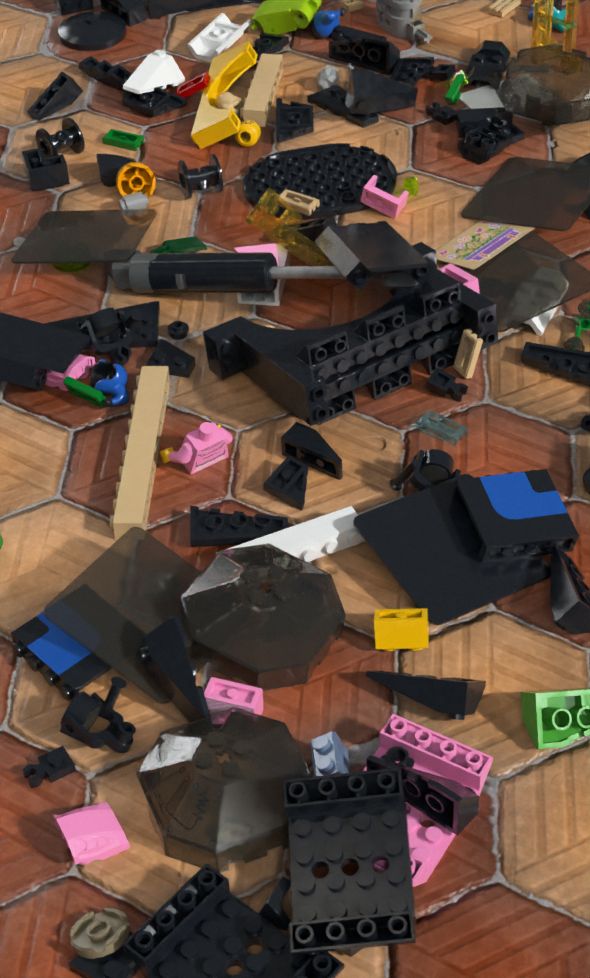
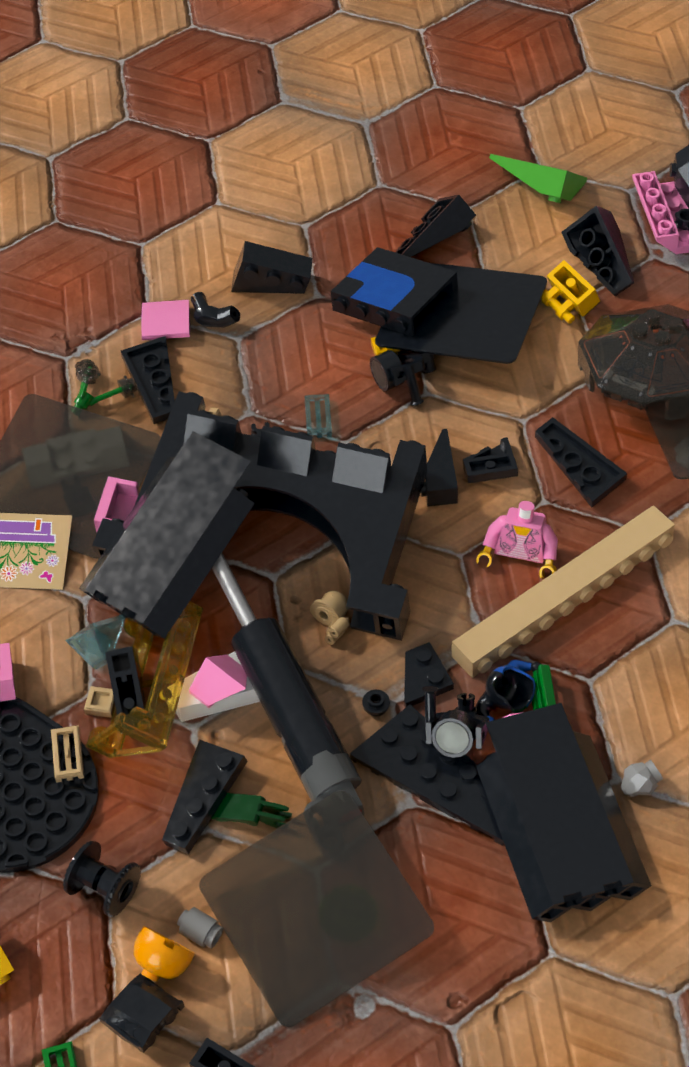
camera: 130 degrees left, 10 degrees up
white brick [216,506,365,589] -> none
none -> black wing [162,739,248,854]

